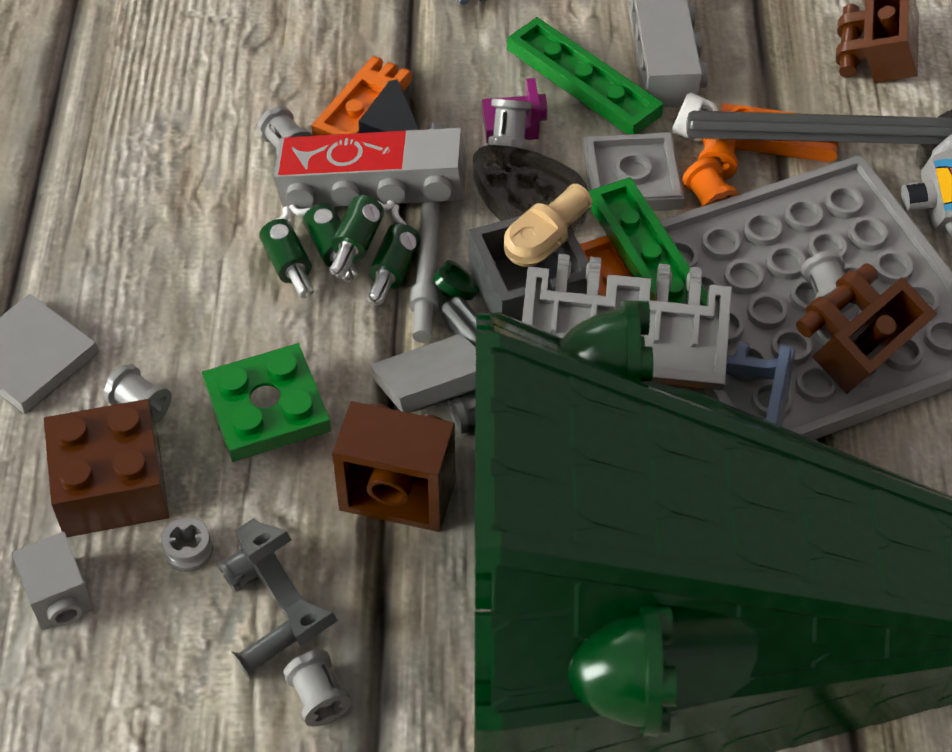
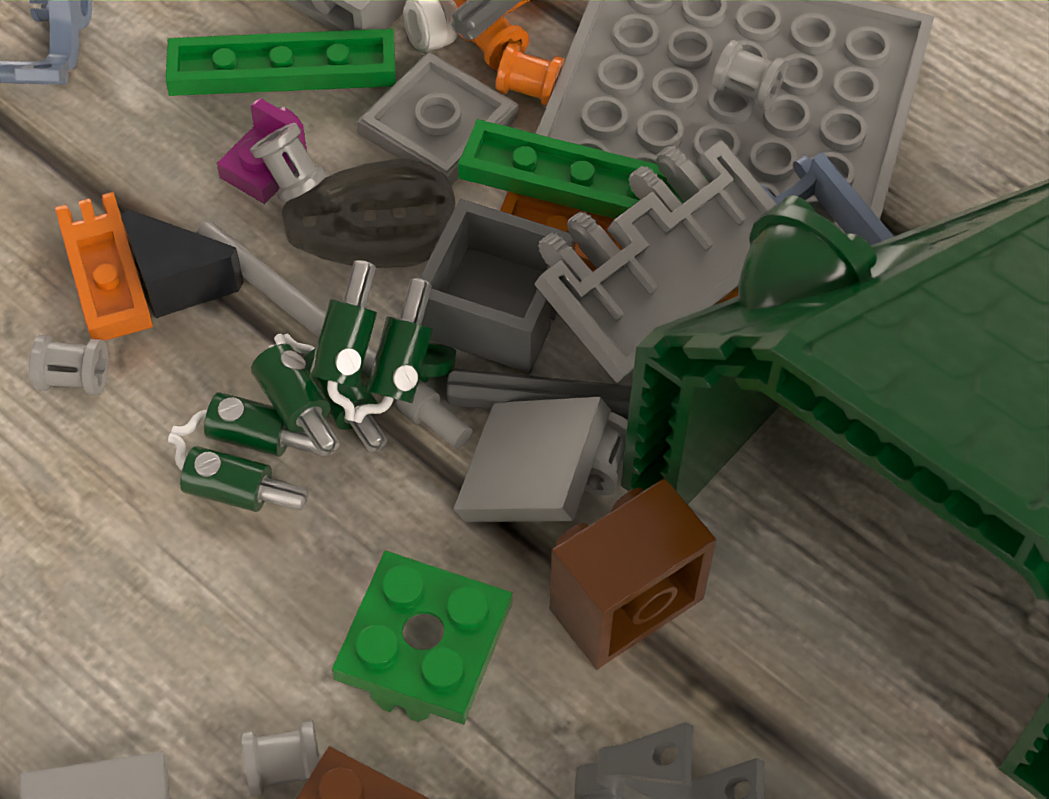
camera: 50 degrees left, 5 degrees up
light grey brick [273,127,467,209] -> none
tan arm [504,183,593,267] -> none
reddish brown brick [796,263,937,394] -> none
none -> dark green piece [309,260,433,423]

